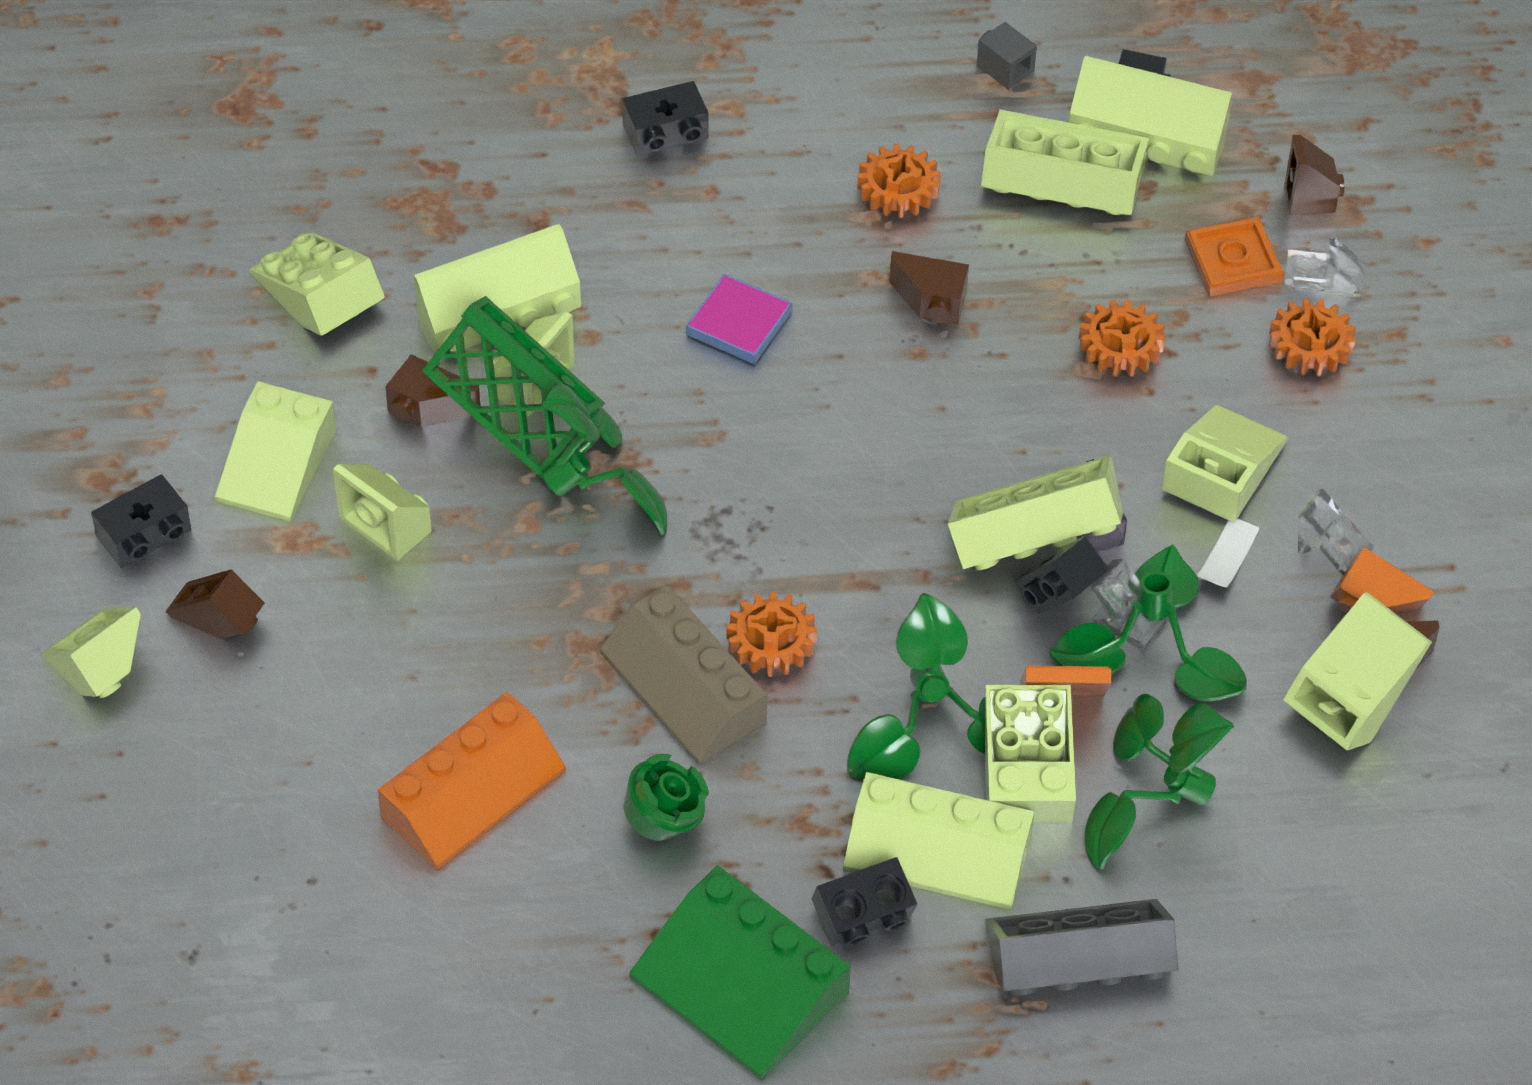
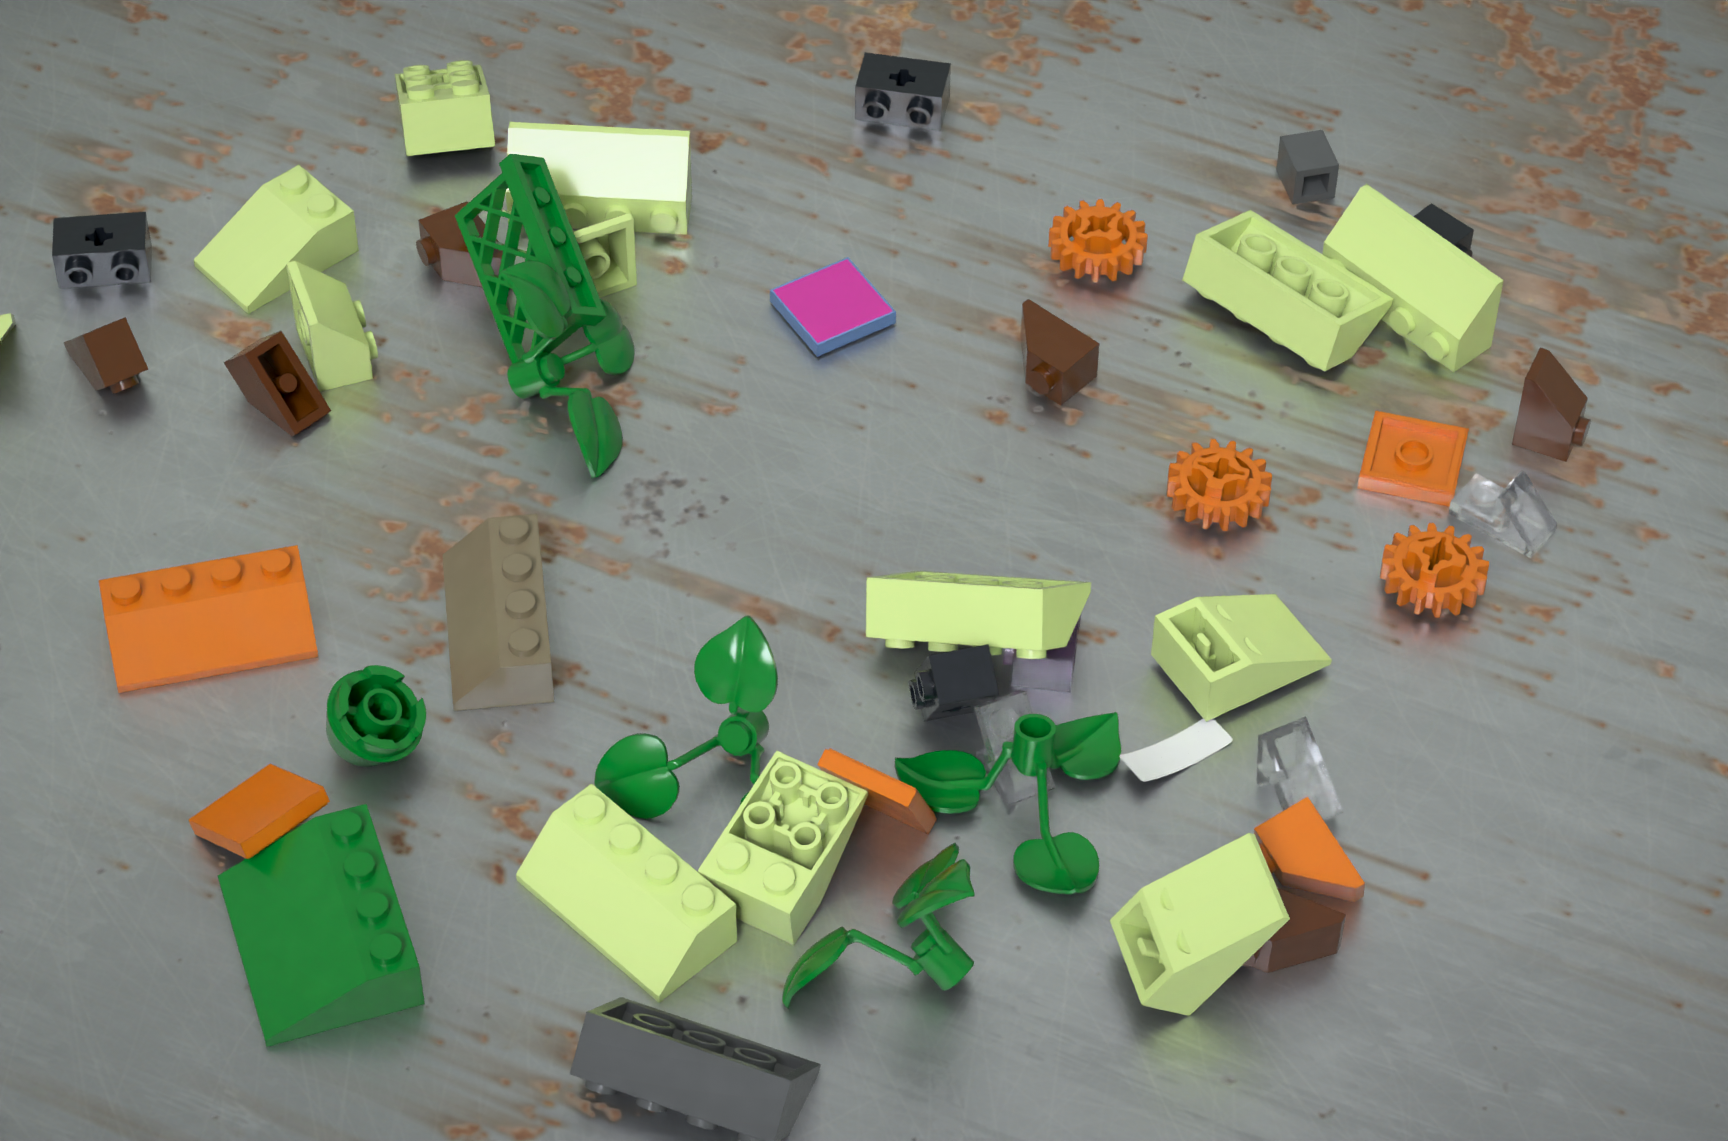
camera: 30 degrees right, 5 degrees down
orange gear [726,591,817,677] -> none
black brick [811,857,917,946] -> none
none -> orange tile [188,764,330,859]
none -> reddish brown slope [224,331,331,436]

